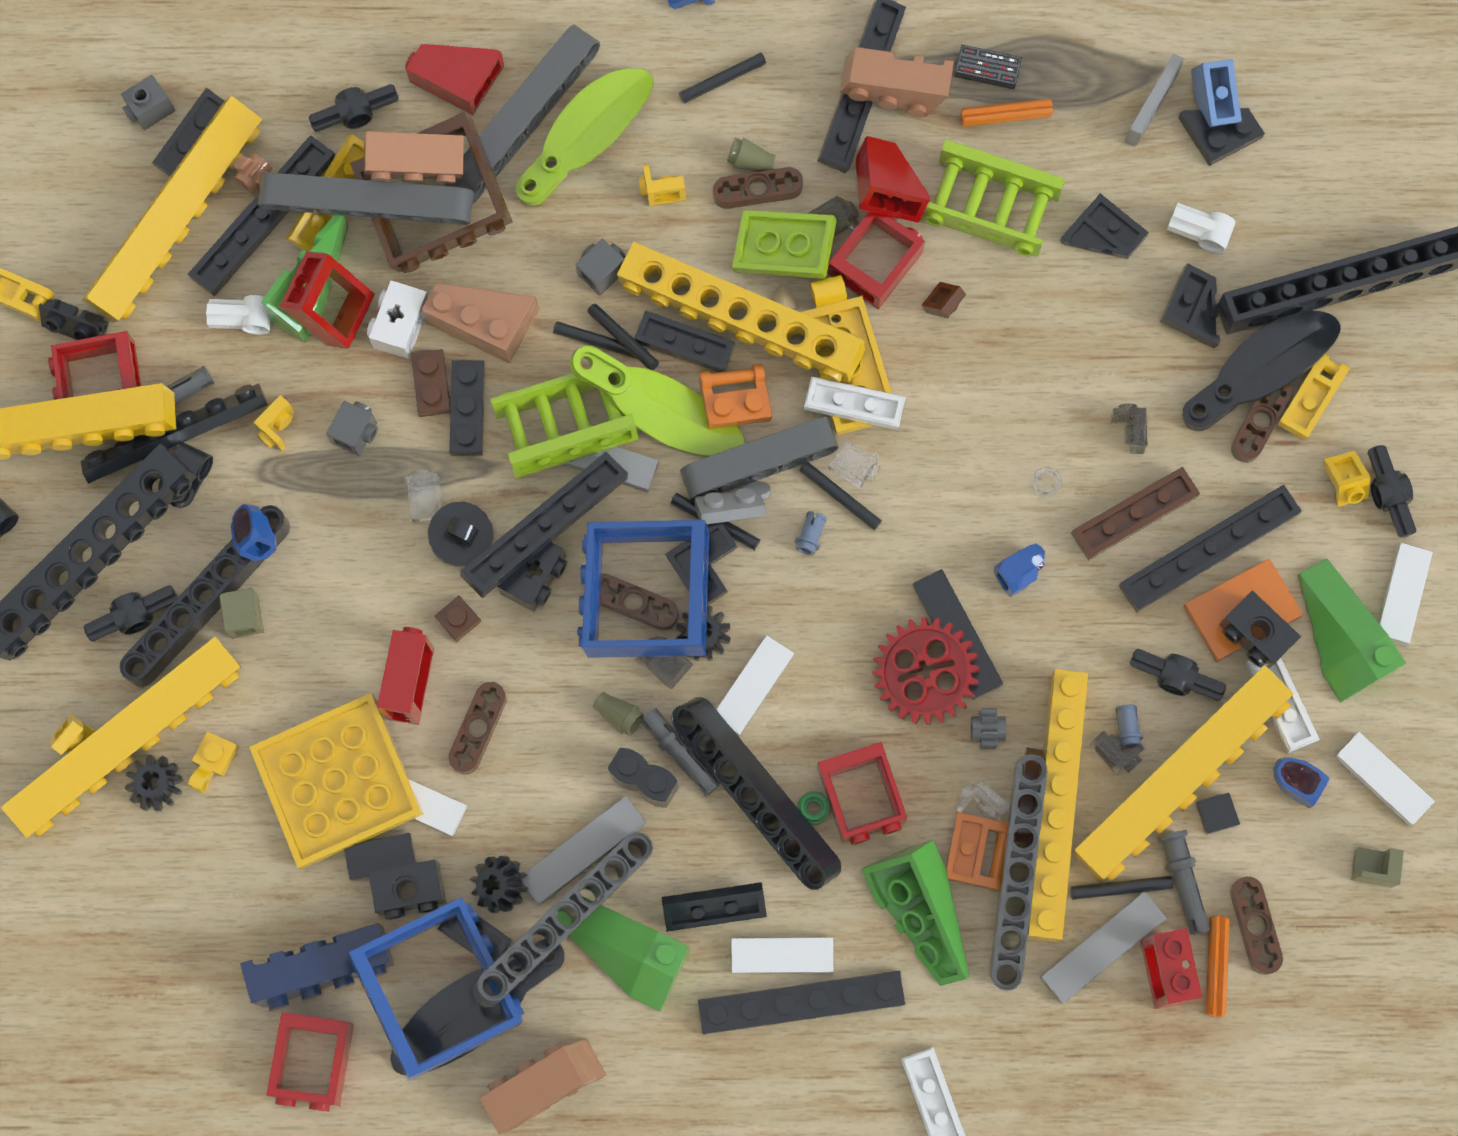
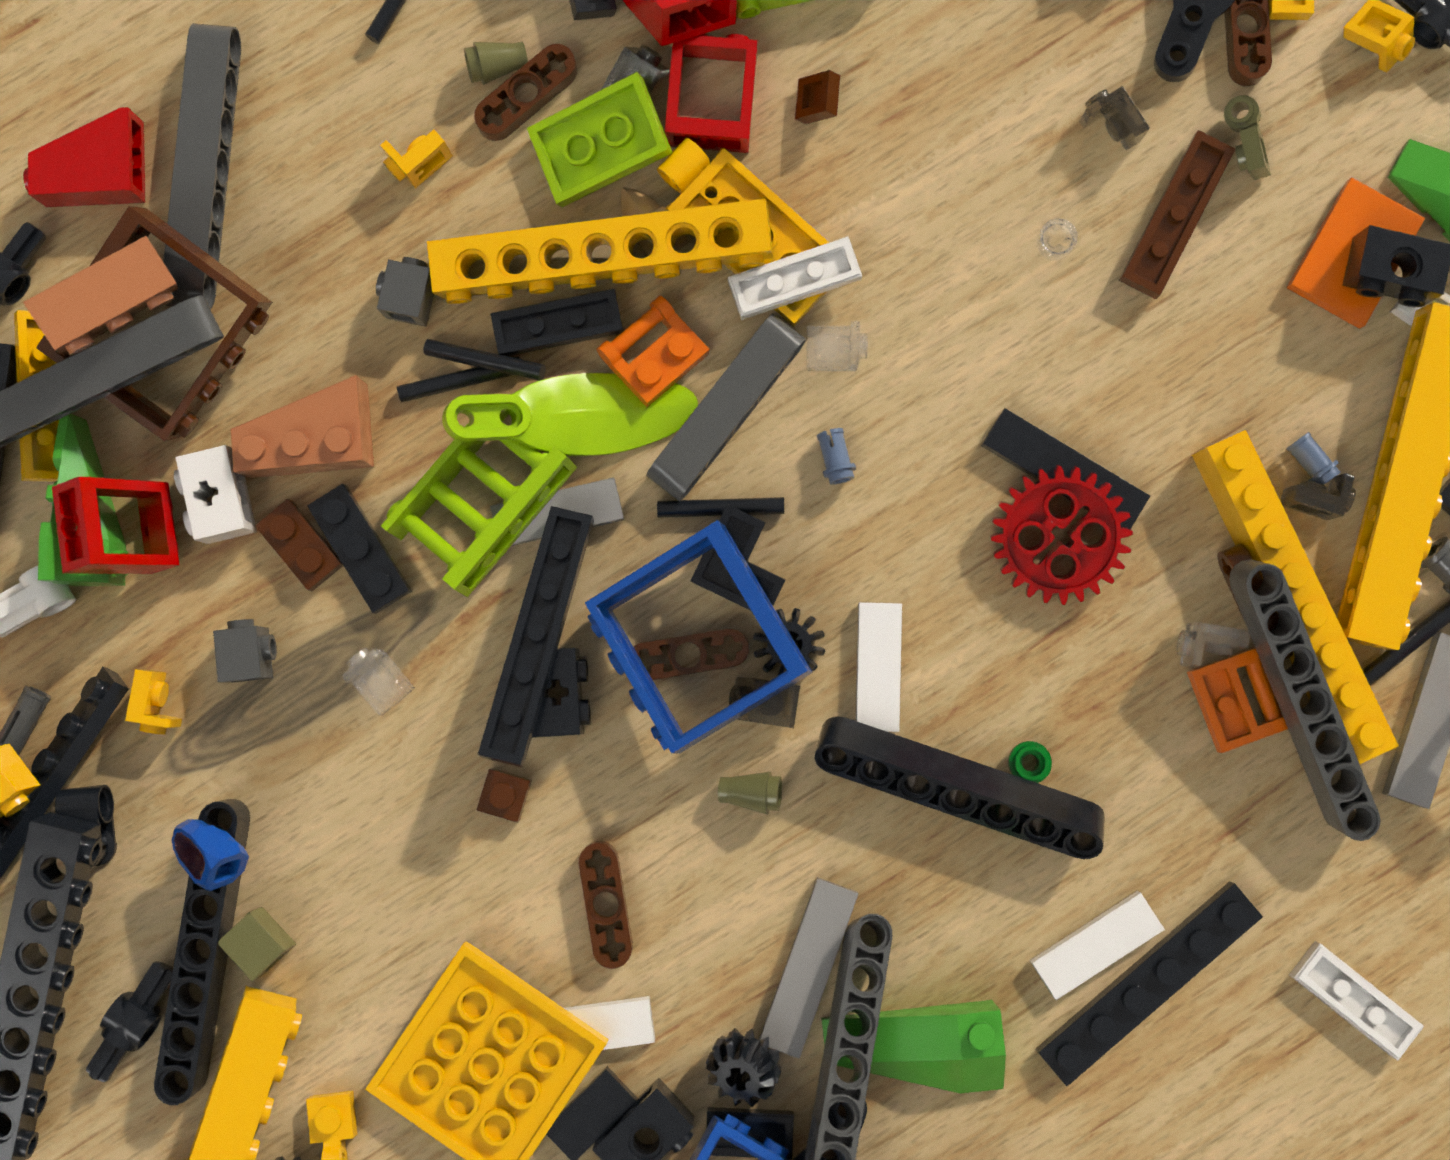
camera: 30 degrees left, 10 degrees up
red window [377,627,434,725] -> none
black tile [427,501,493,567] -> none
lime plant [515,68,654,206] -> none
black brick [608,748,679,808] -> none
dark grey pin [640,708,720,797] -> none
black plate [661,882,767,932] -> none
light grey hinge [695,481,771,524] -> none
black bar [799,461,882,531] -> none
red window [817,742,907,845] -> none
bright green wedge [861,840,970,986] -> none
dark grey gear [971,708,1006,749] -> none
blue rock [994,543,1045,597] -> none
black plate [1119,485,1302,613] -> none
black axle [1130,649,1226,701] -> none
none -> olive plate [1224,95,1271,180]

